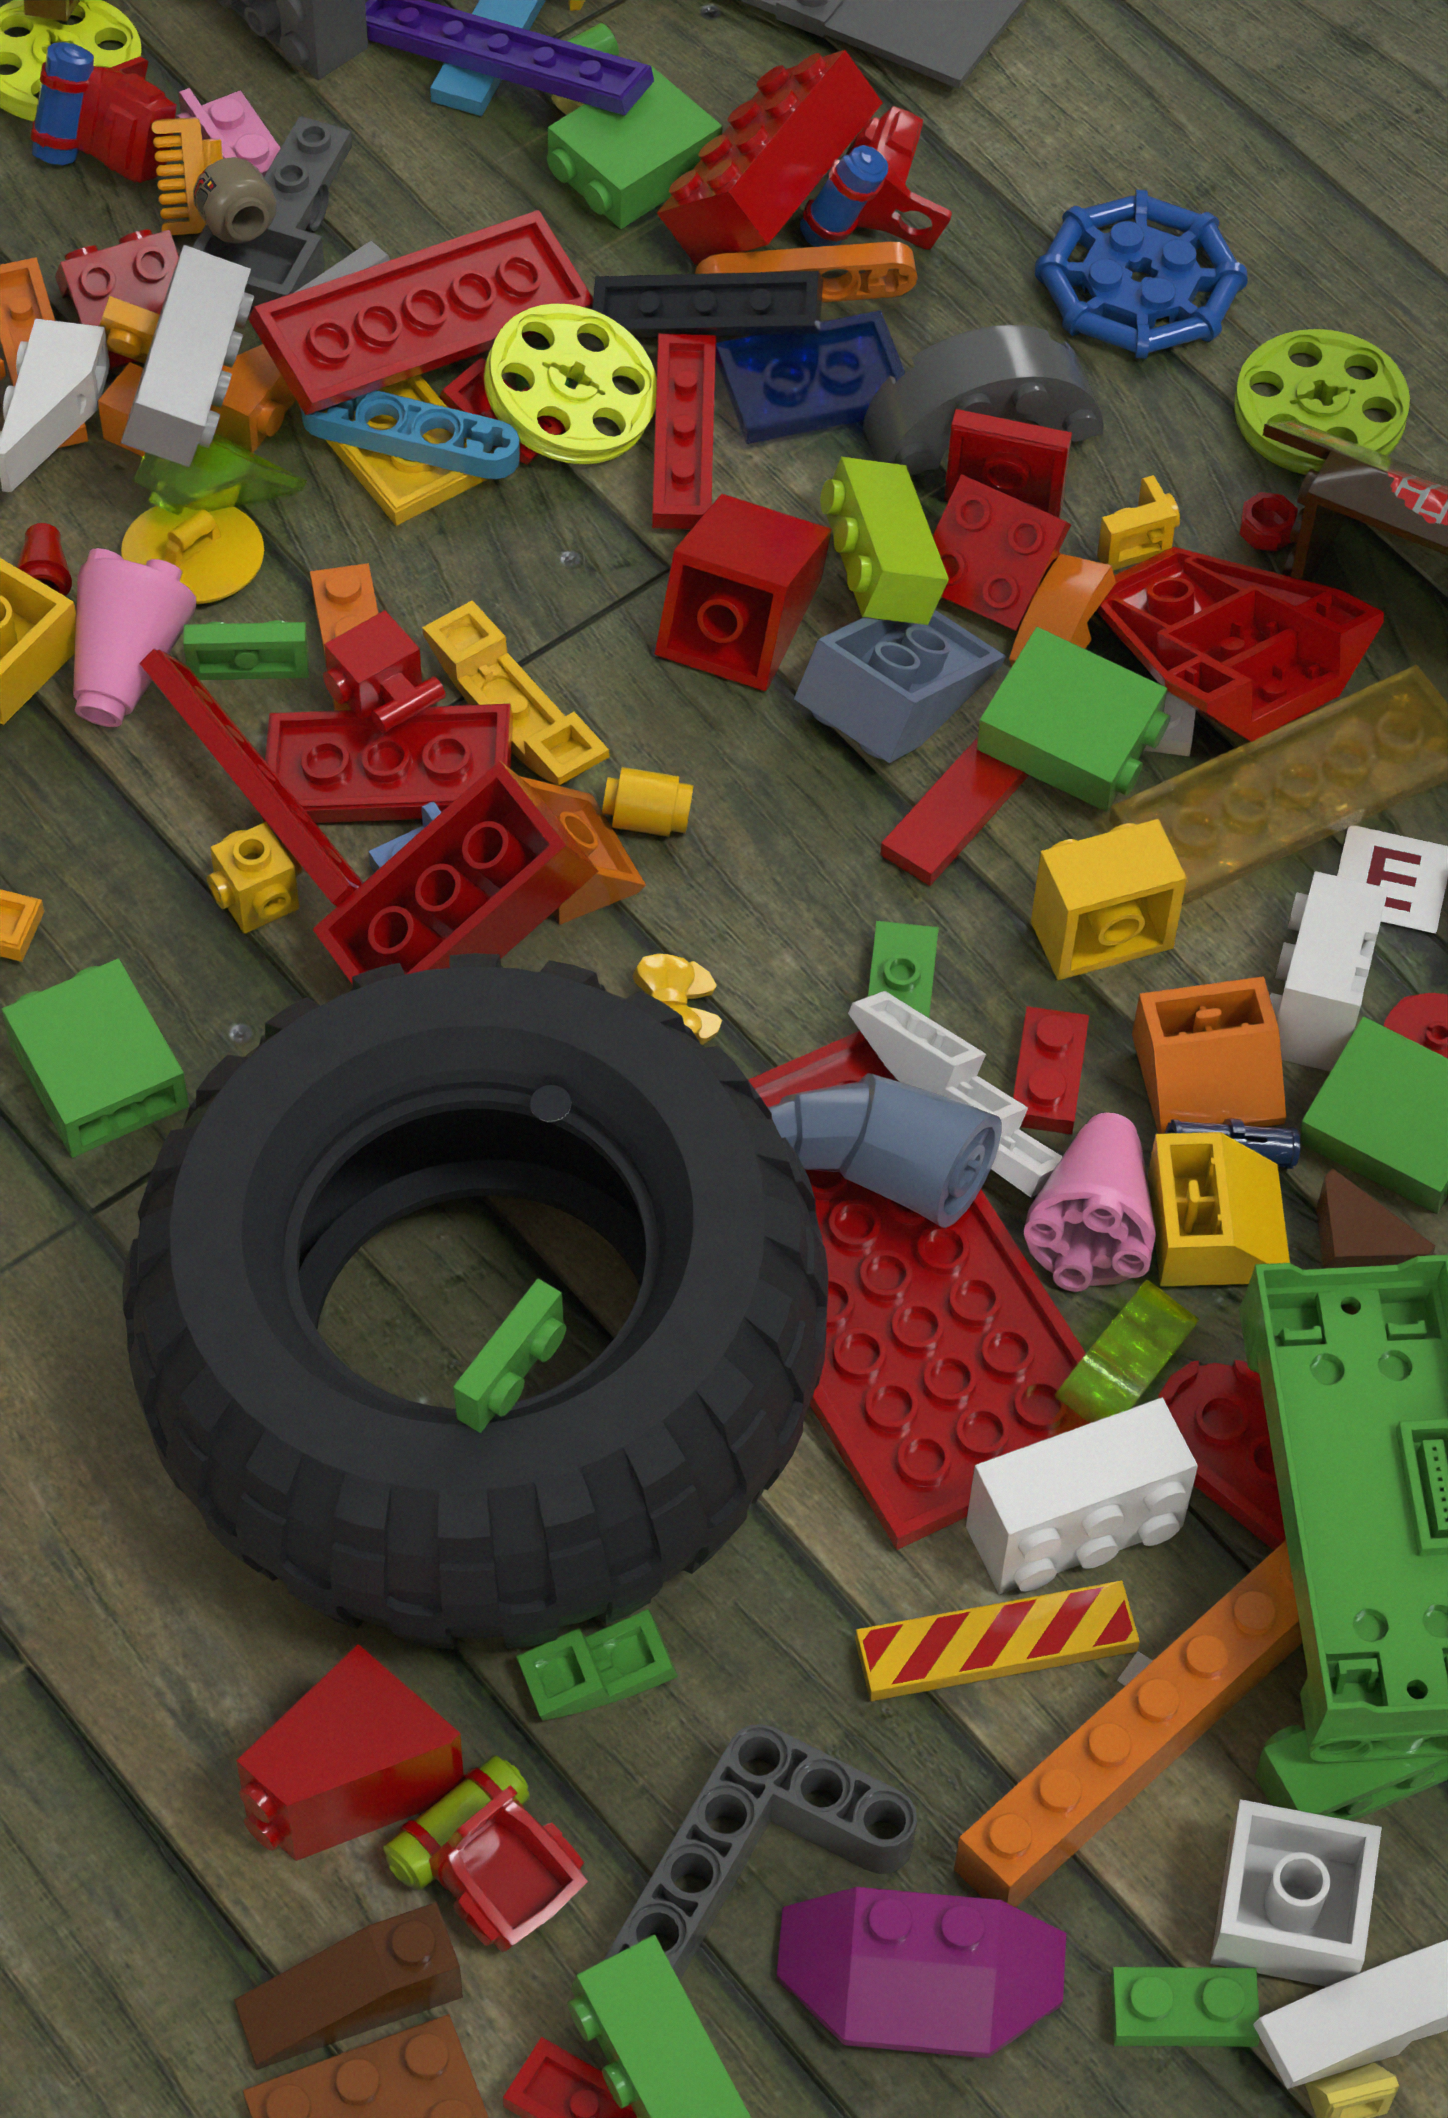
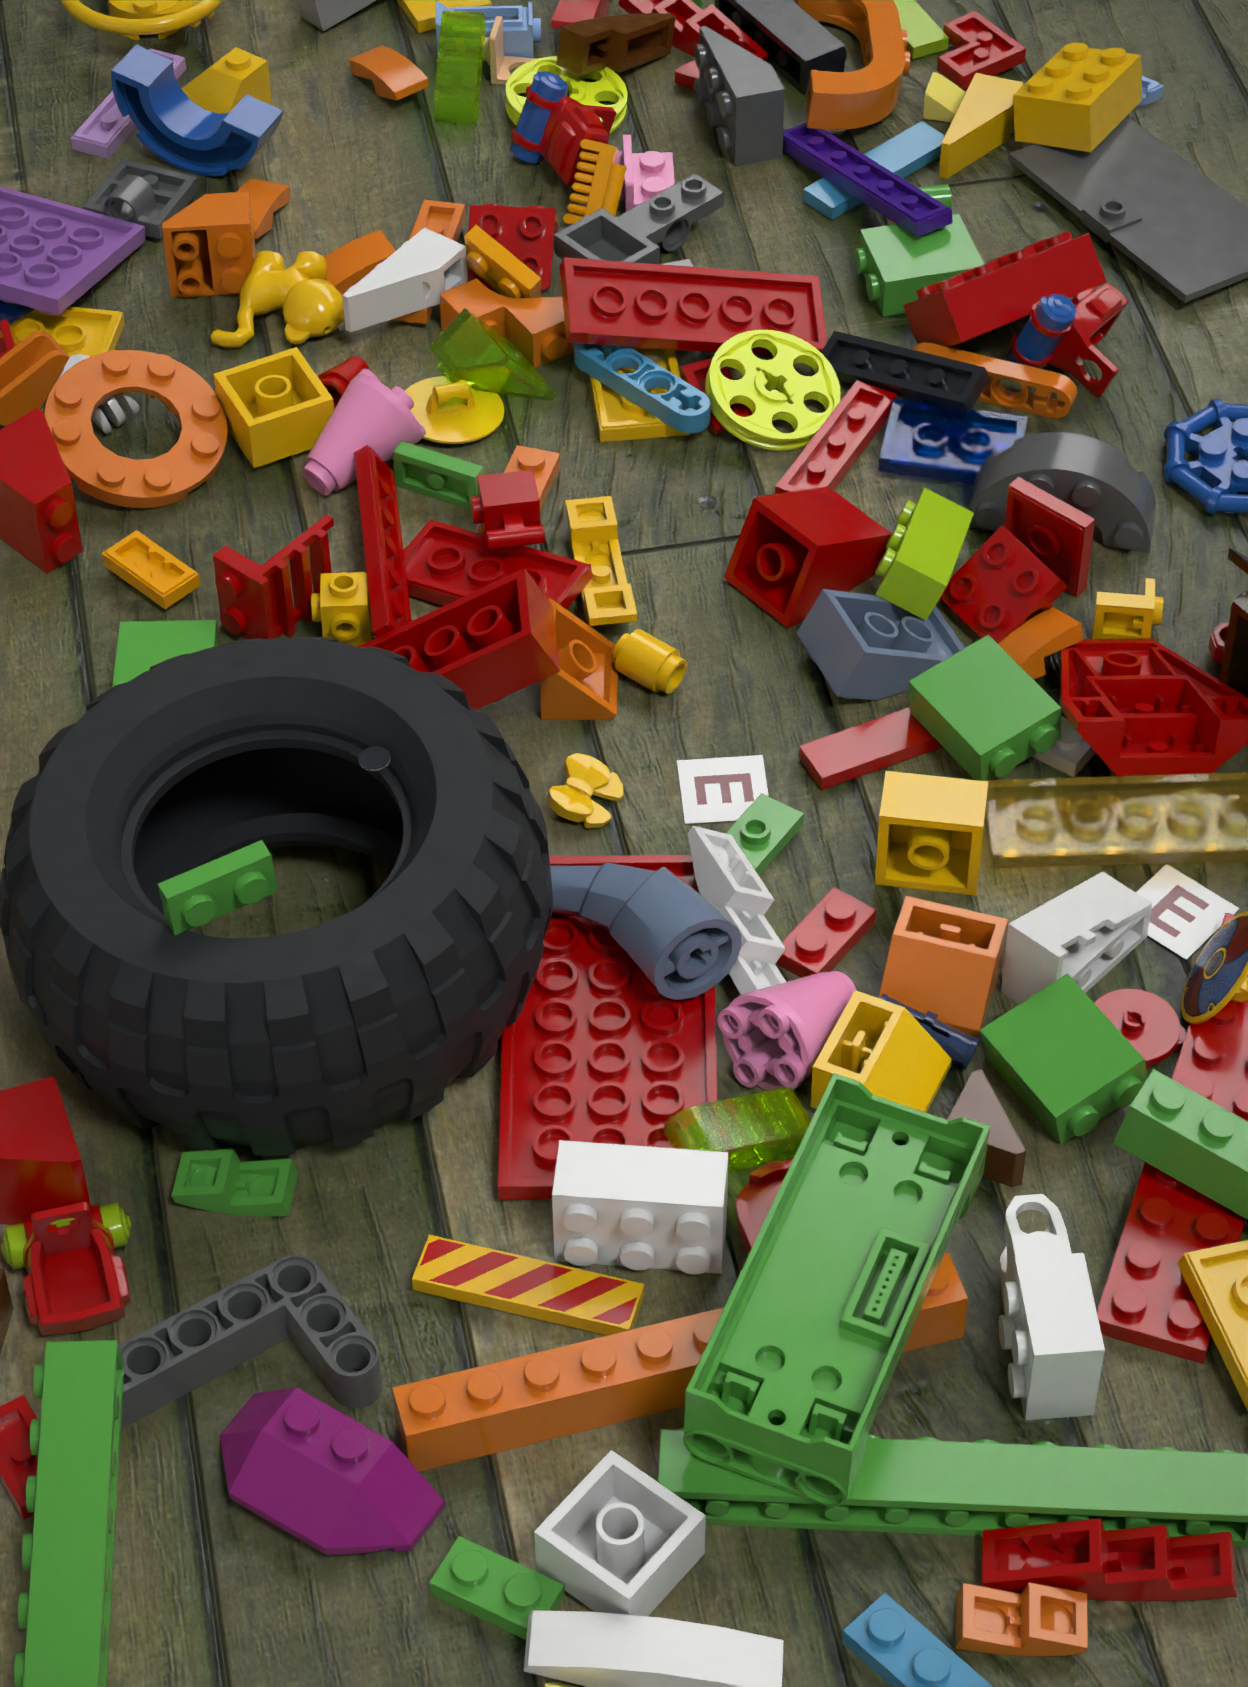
camera: 30 degrees right, 10 degrees down
brick [121,245,254,467] -> none
dark tan head [193,157,276,244] -> none
none -> red plate [212,514,334,639]
none -> white sticker [677,755,769,824]

